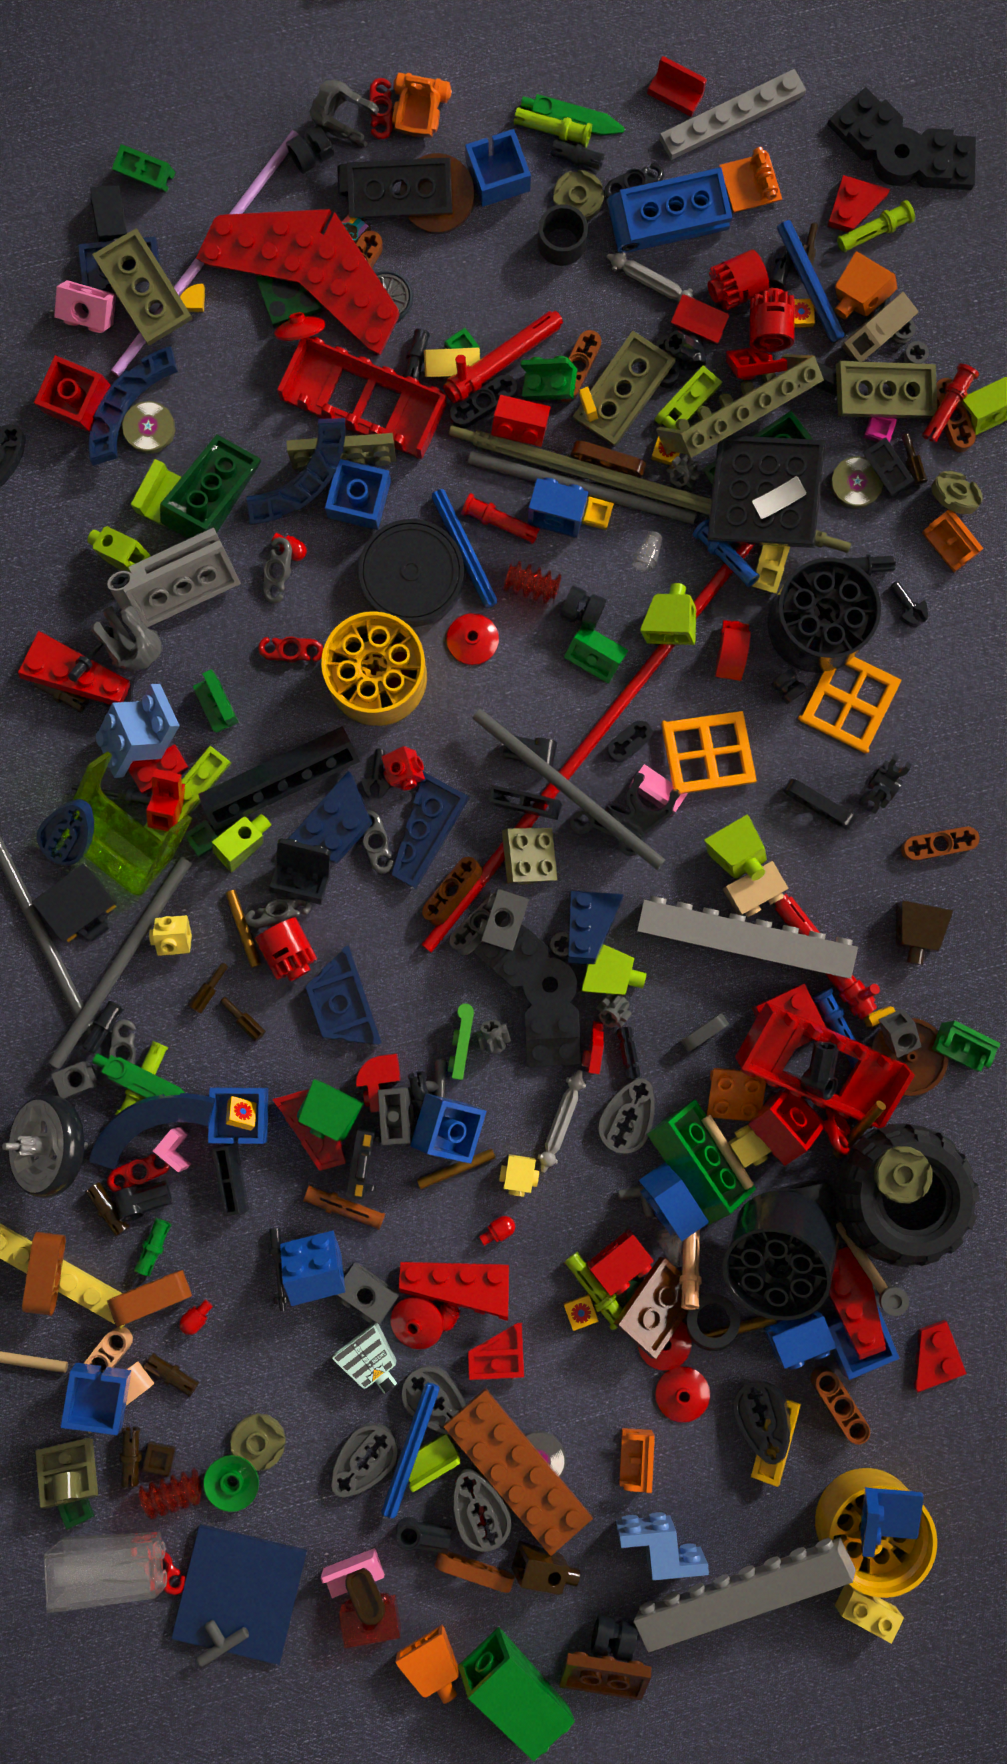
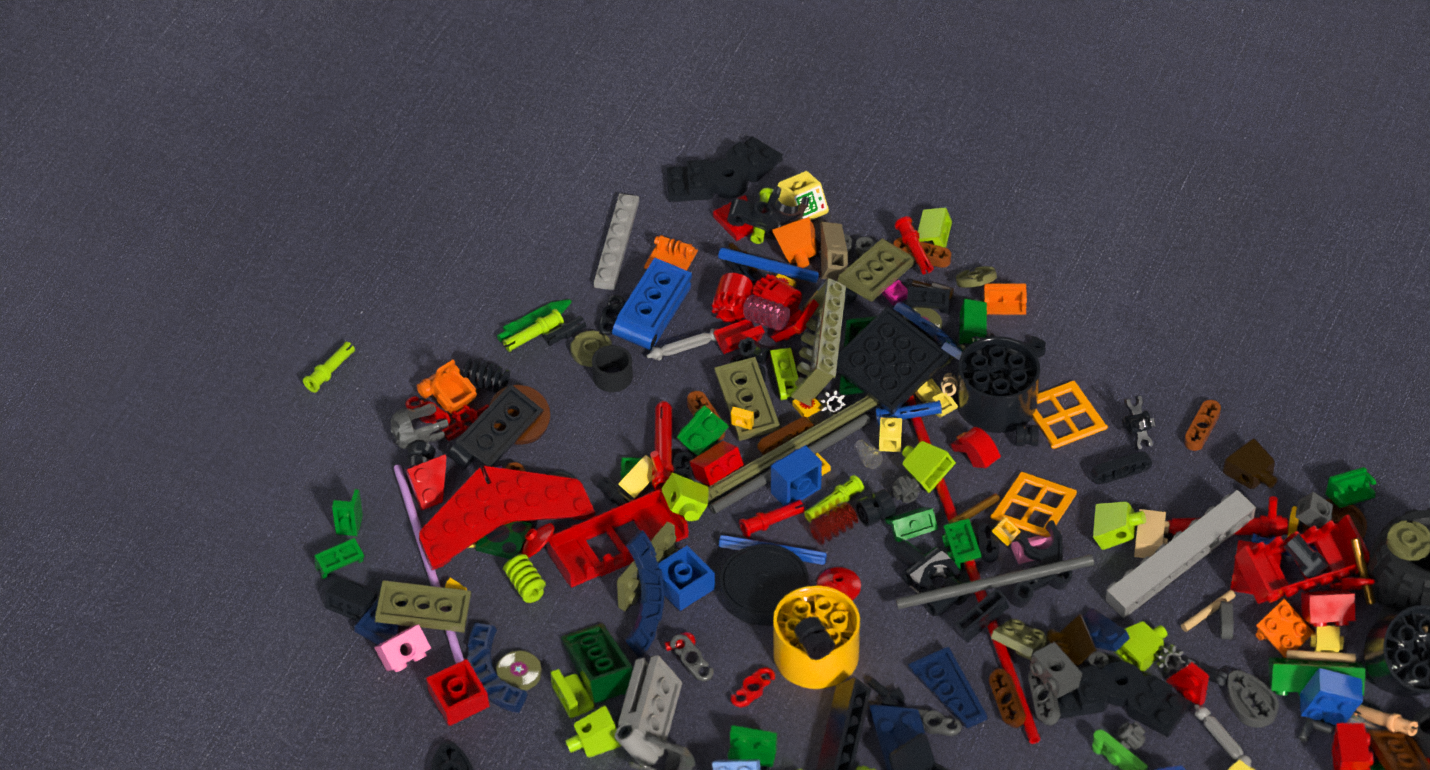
camera: 45 degrees left, 35 degrees down
red brick [382,746,425,791] -> none
blue piece [465,129,531,207] -> none
red panel [647,56,707,117] -> none
white sticker [752,476,806,519] -> none
none -> green panel [332,489,363,536]
none -> wing [406,454,447,510]
none -> red piece [442,404,489,441]
none -> black piece [462,358,510,394]
none -> lime piece [503,554,546,603]
none -> lime torso [662,473,709,521]
none -> black piece [727,186,809,240]
none -> clear pink piece [743,294,790,330]
none -> light yellow slope [778,171,829,222]
none -> black wheel [794,616,835,660]
none -> lime pin [804,475,864,523]
none -> light yellow brick [879,417,902,452]
none -> dark grey gear [892,476,920,503]
none -> dark blue tile [893,301,963,360]
none -> black connector [894,540,961,593]
none -> tan pin [941,373,957,396]
none -> green bracket [942,518,981,571]
none -> pearl gold bar [949,493,1000,524]
none -> green hinge [959,299,987,344]
none -> yellow tile [992,517,1021,546]
none -> dark brown hinge [1046,614,1096,667]
none -> tan bar [1181,590,1235,632]

